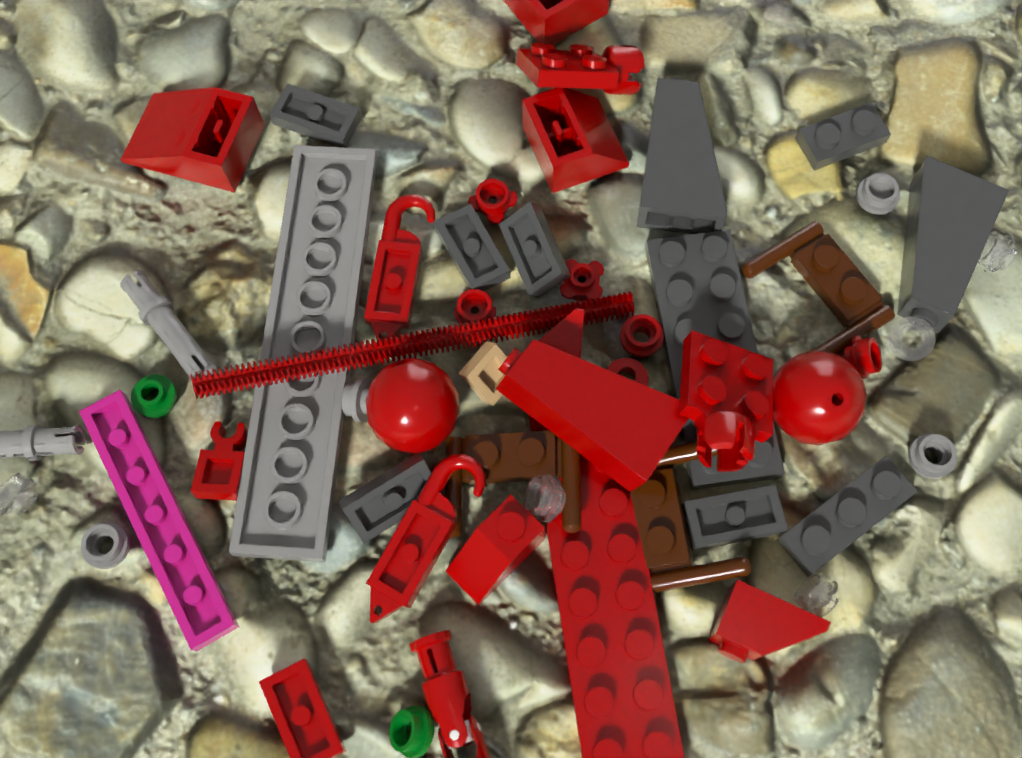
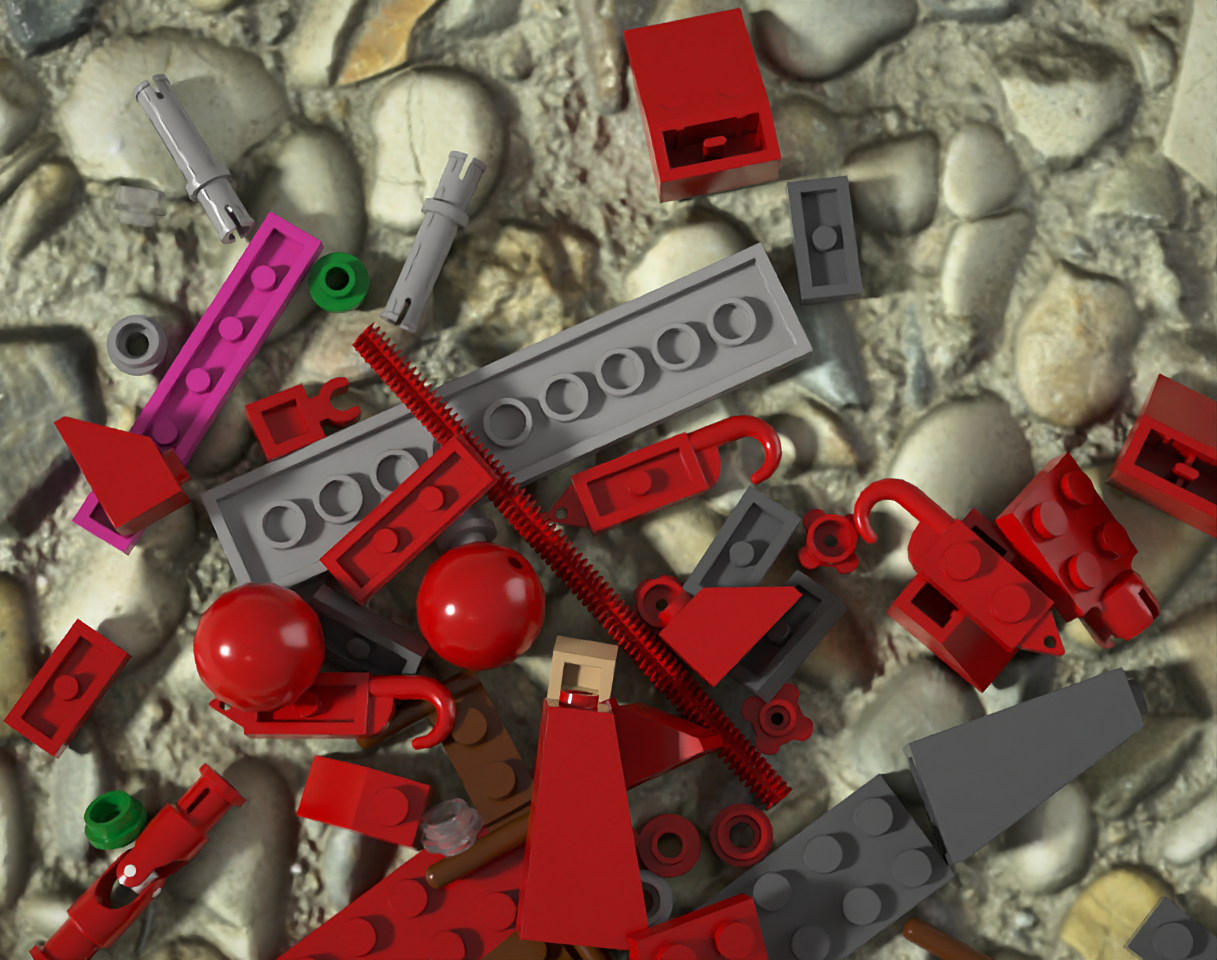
camera: 60 degrees right, 10 degrees up
none -> red slope [54,416,191,539]
none -> red piece [193,582,326,712]
none -> red tile [319,433,502,606]
none -> red slope [658,586,802,688]
none -> red plate [853,478,1065,657]

